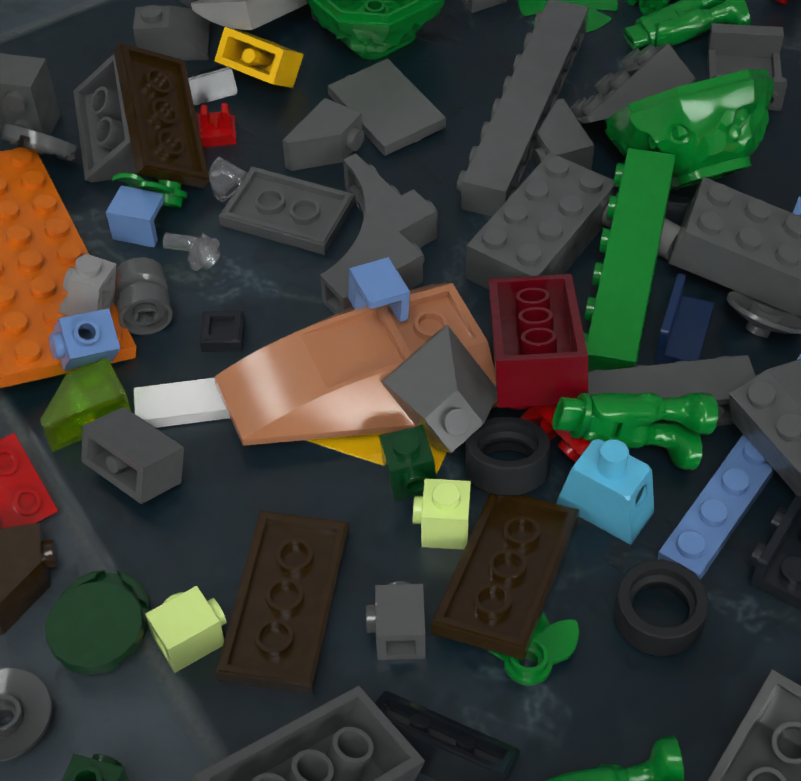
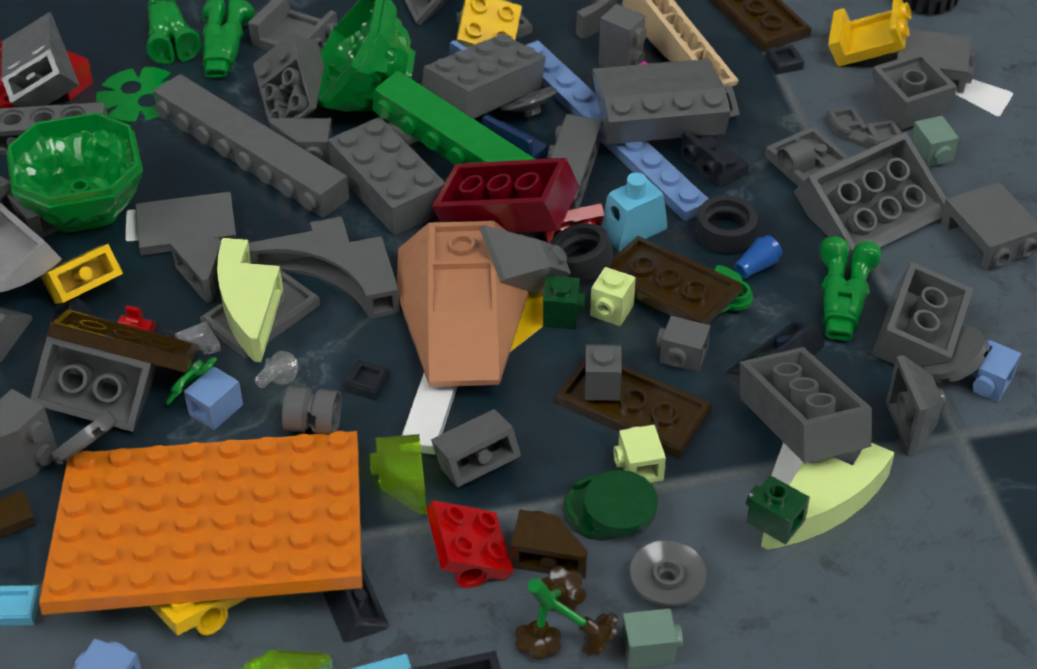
camera: 70 degrees left, 5 degrees down
medium blue brick [49,308,121,371] -> none
light grey brick [59,253,116,316] -> none
medium blue panel [348,257,410,322] -> none
green piece [552,392,718,471] -> none
none -> yellowish green slope [217,238,283,362]
none -> dark grey slope [585,344,622,401]
none -> blue cone [734,235,782,279]

